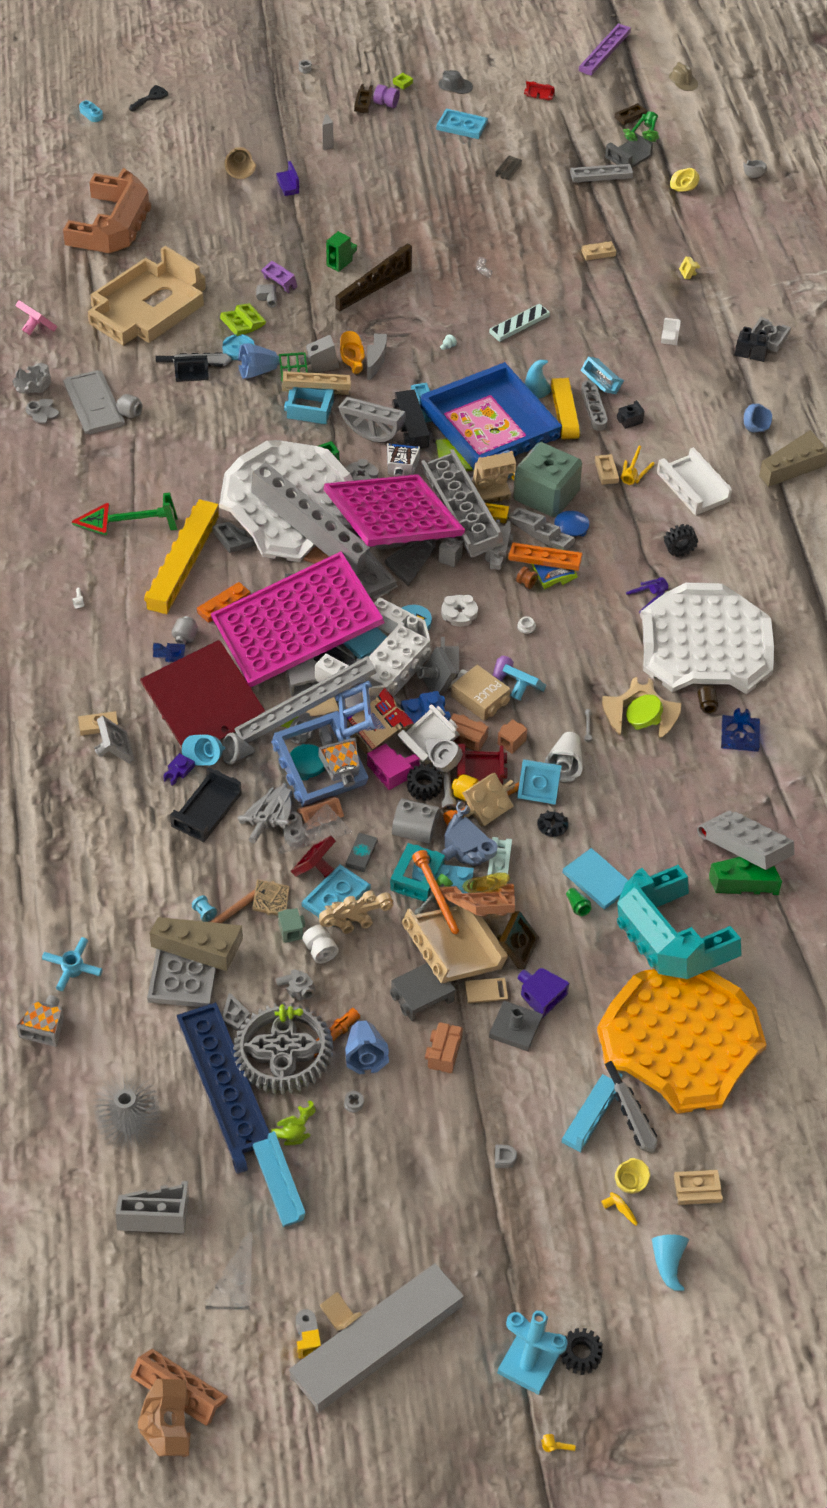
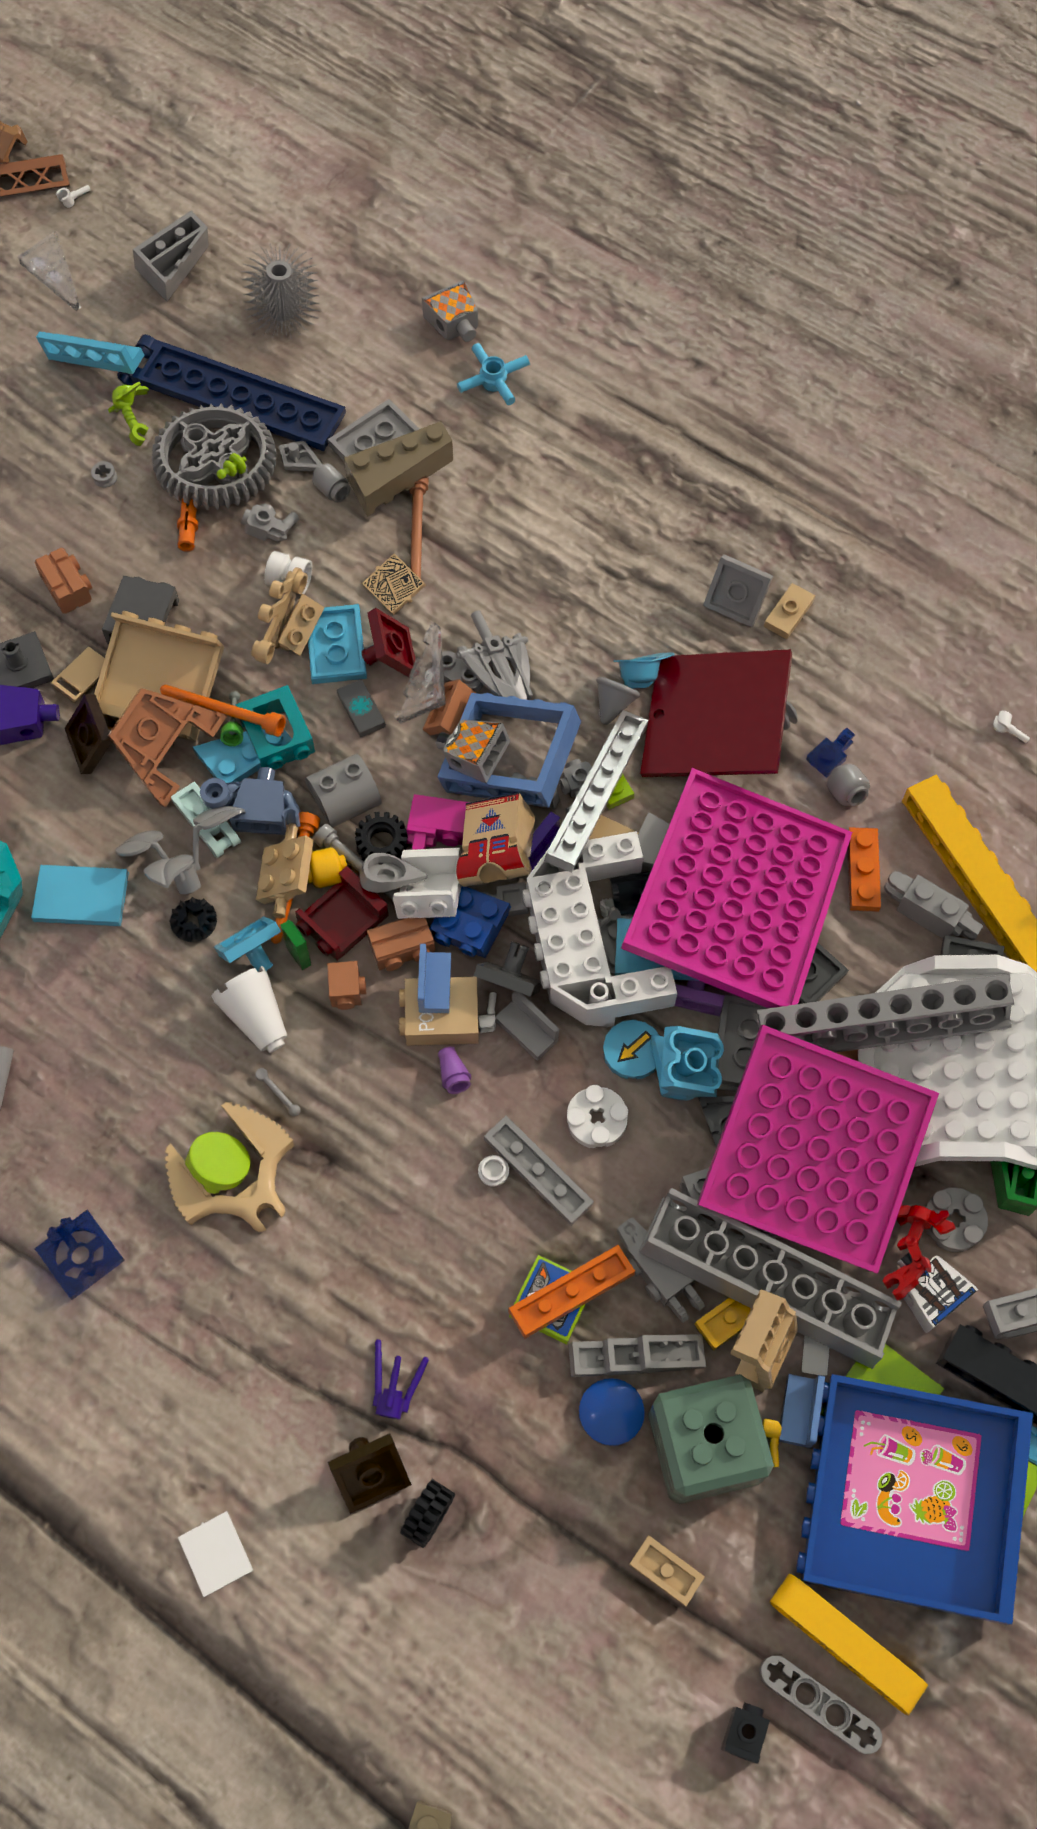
camera: 135 degrees right, 15 degrees up
dark purple plate [163,753,195,786] -> none
black panel [170,767,242,842] -> none
medium azure bush [192,895,217,922] -> none
sand green brick [278,908,305,943] -> none
teal tile [290,744,326,781] -> none
medium blue piece [335,680,378,742] -> none
medium blue cone [345,1020,389,1074] -> none
clear yellow piece [462,873,510,893] -> none
medium azure tile [502,664,547,701] -> none
dark orange wheel [516,566,538,589] -> none
medium azure hat [524,360,551,399] -> none
green cone [566,888,592,917] -> none
medium azure window [580,356,624,394] -> none
yellow plant [620,445,655,485] -> none
white plate [640,583,774,695] -> none
white panel [657,447,732,516] -> none
dark brown brick [697,686,718,714] -> none
none -> white hand [56,185,91,208]
none -> light grey plant [115,806,246,894]
none -> white window [178,1511,254,1597]
none -> green tile [280,920,311,971]
none -> light grey brick [312,463,351,502]
none -> dark brown tile [328,1433,412,1514]
none -> medium blue panel [418,944,451,1013]
none -> light grey plate [484,1116,594,1226]
none -> medium azure piece [651,1026,724,1101]
none -> red piece [882,1205,955,1301]
none -> light grey hinge [884,871,983,940]

